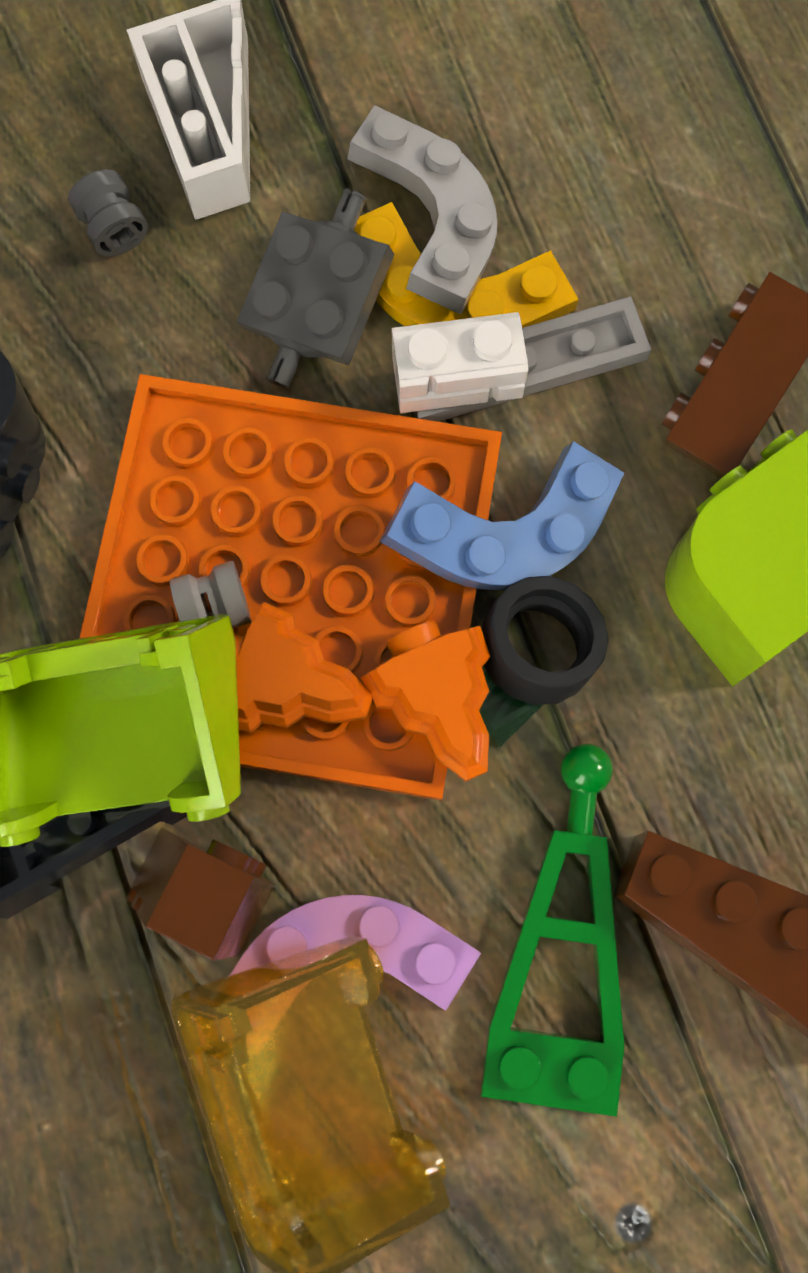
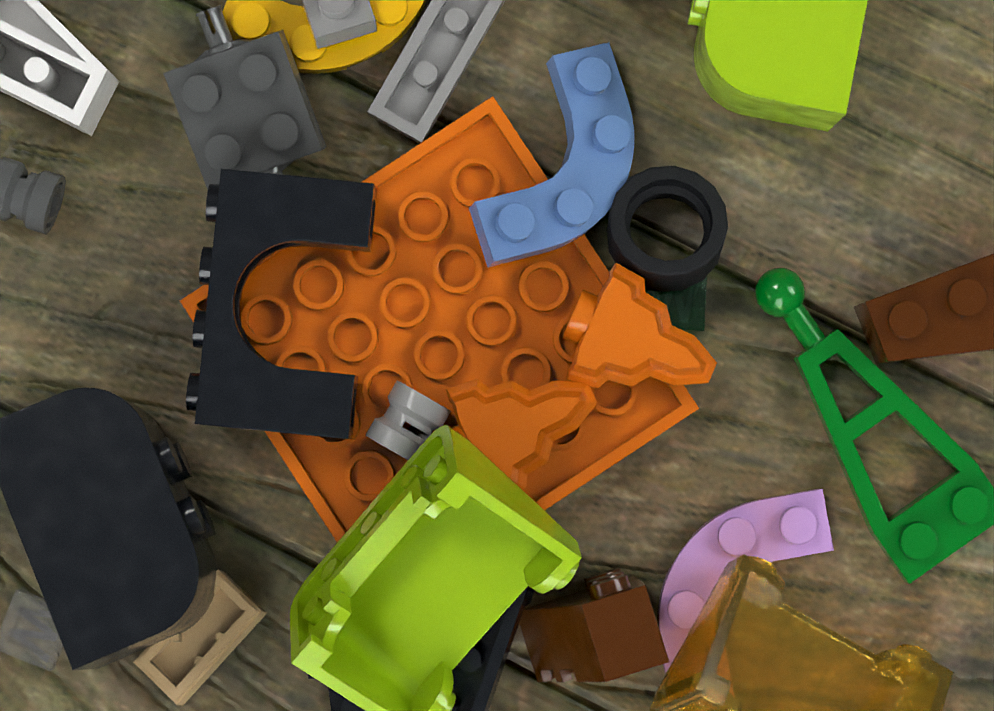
camera: 45 degrees left, 10 degrees up
white brick [392,312,528,413] -> none
none -> black arch [186,169,377,439]

